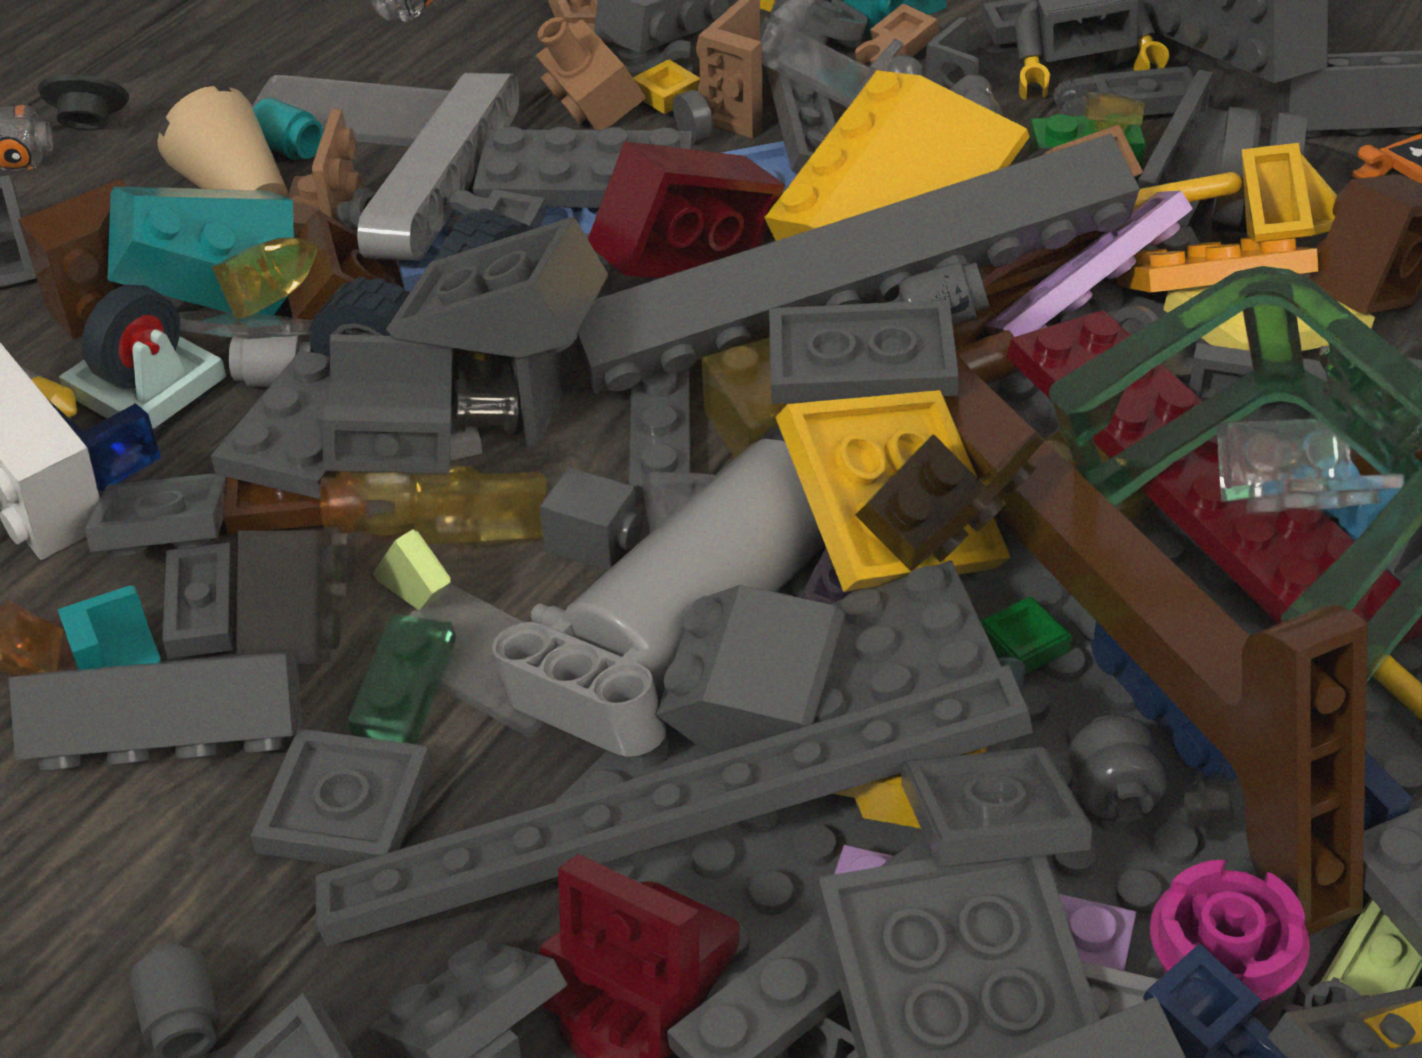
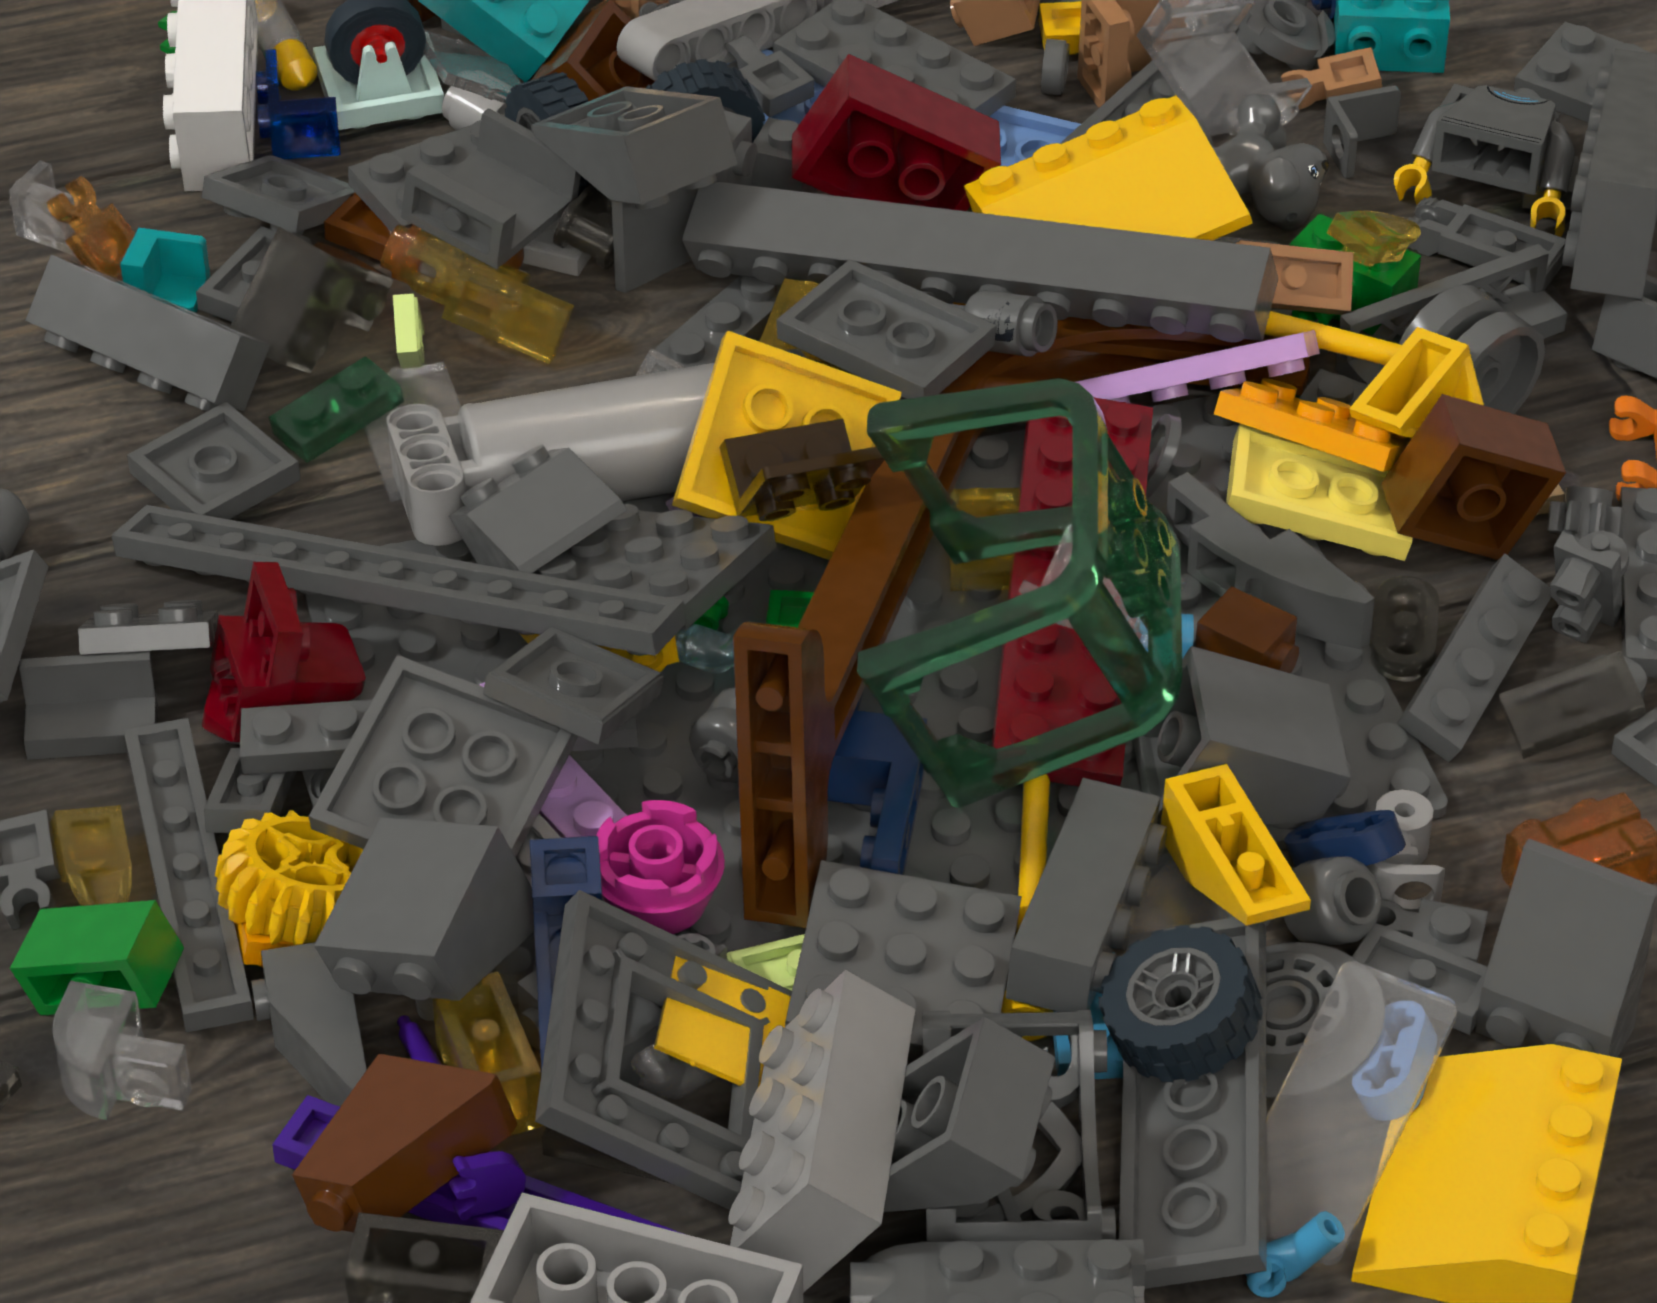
camera: 35 degrees right, 0 degrees up
clear yellow plate [212,238,318,319] -> none
dark grey brick [540,467,643,570] -> none

